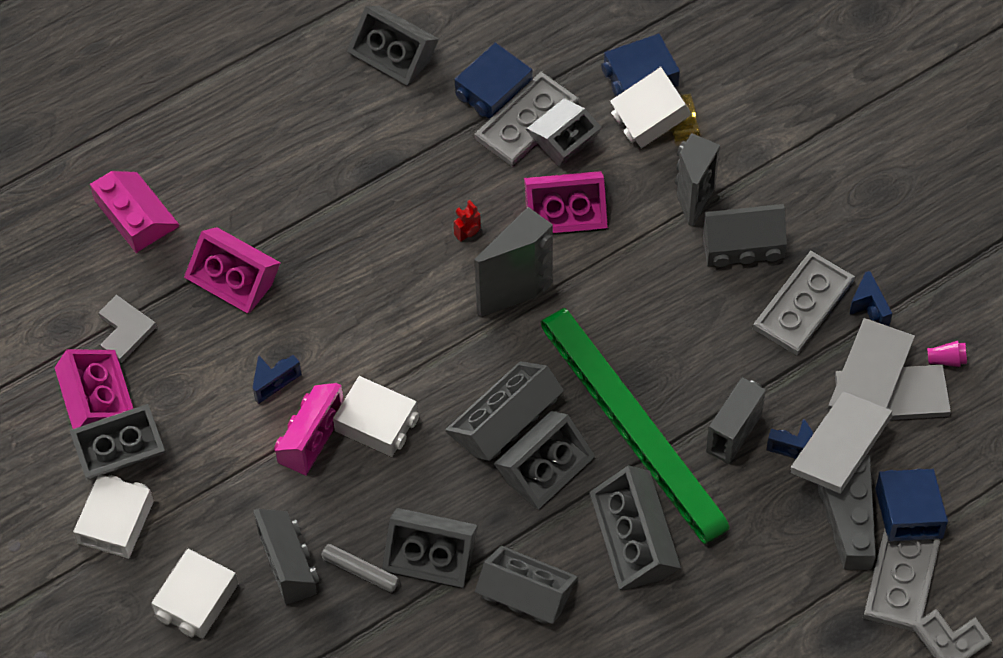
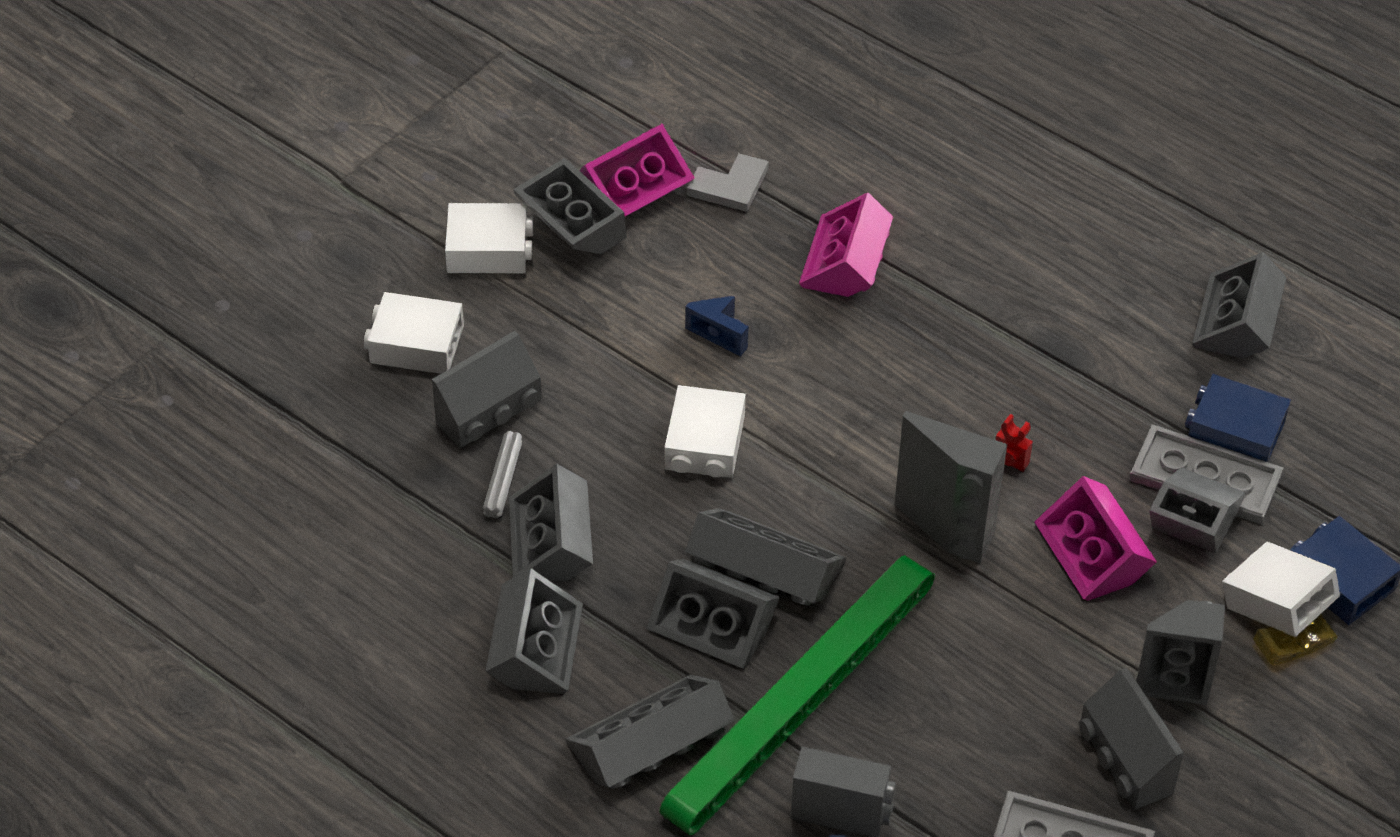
camera: 70 degrees right, 10 degrees down
dark pink slope [90,171,179,253] -> none
dark pink slope [274,383,344,476] -> none

